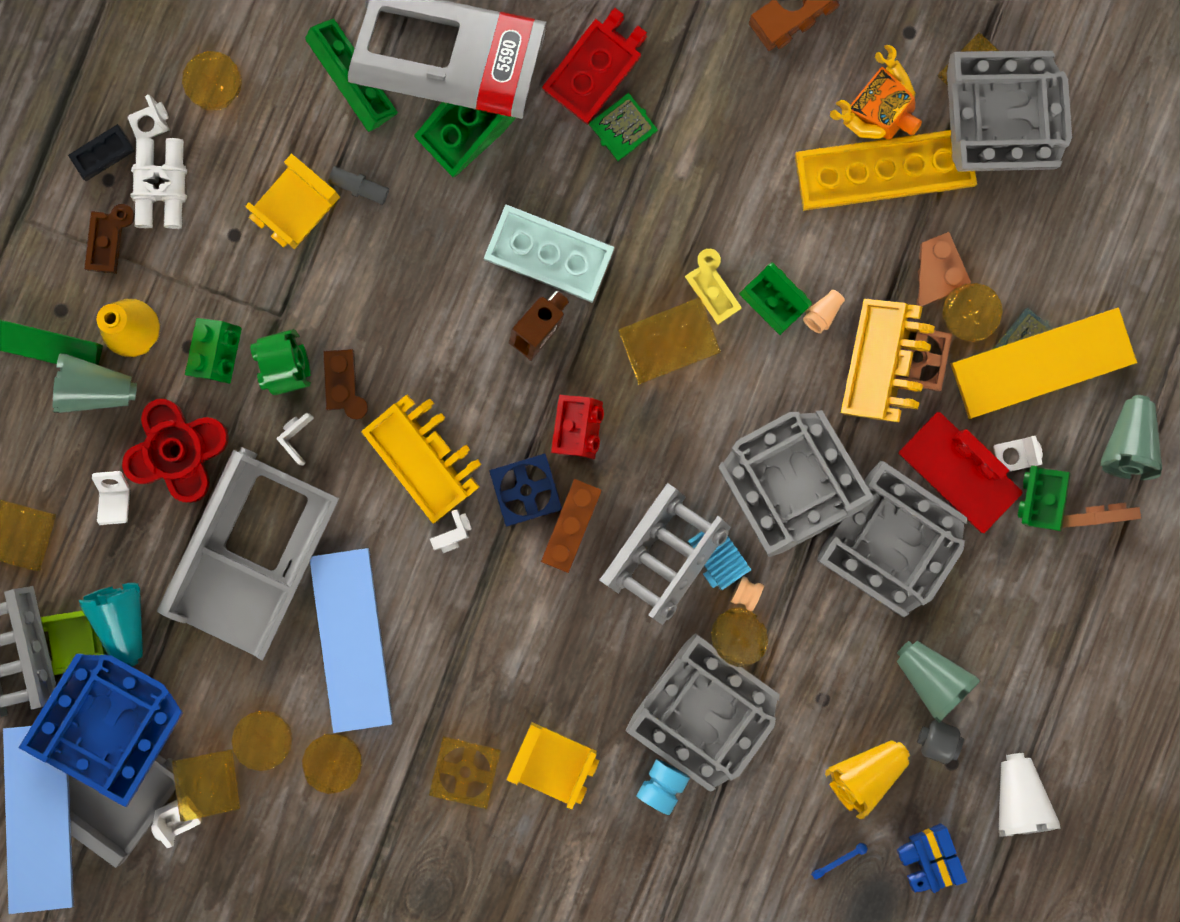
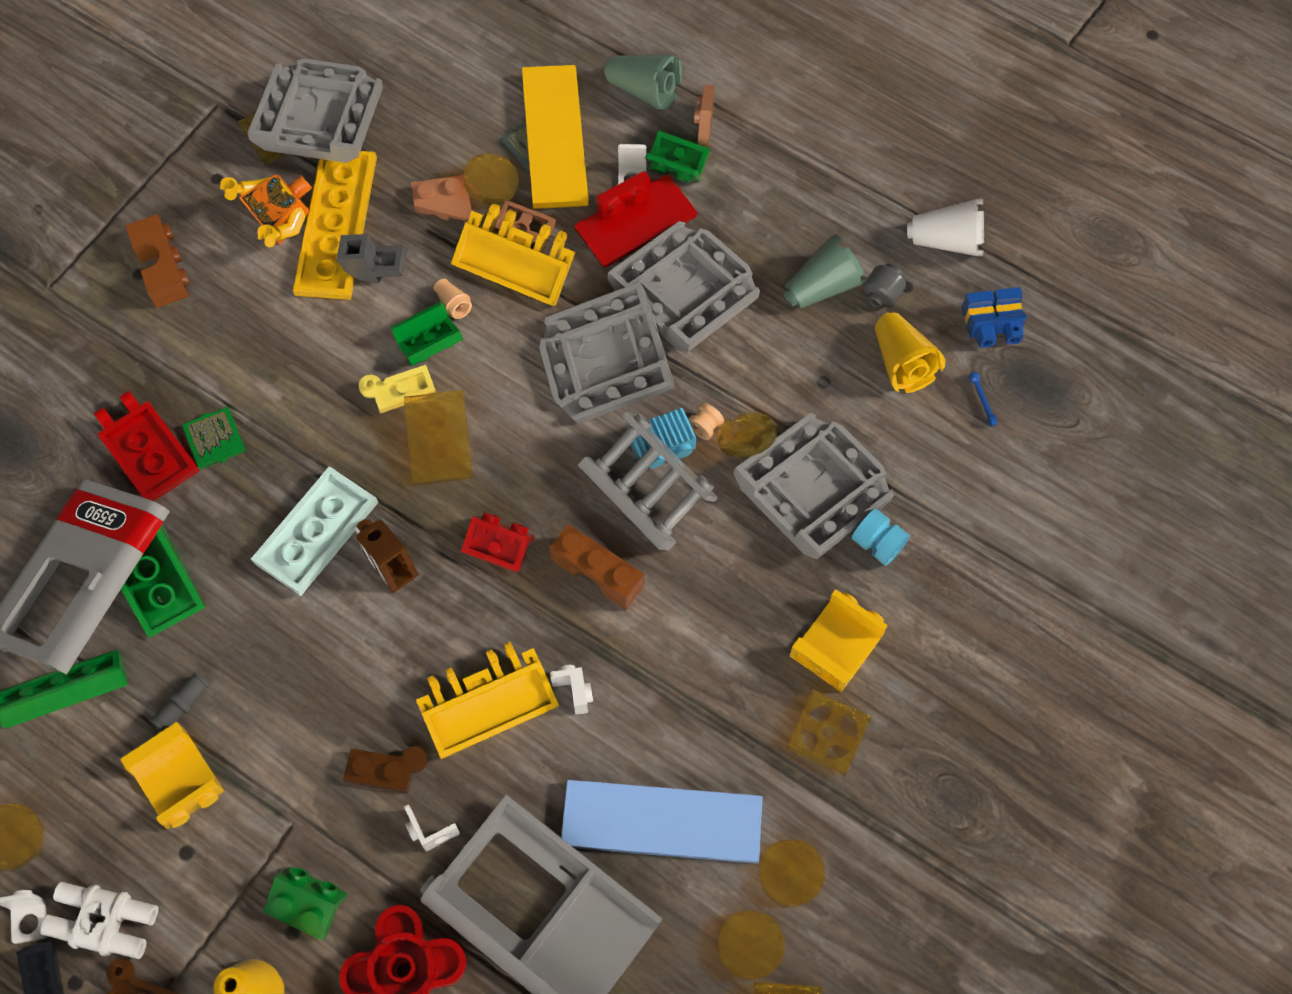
camera: 75 degrees left, 20 degrees down
green brick [250,329,311,395] -> none
dark blue piece [489,453,562,527] -> none
none -> dark grey brick [336,234,407,283]

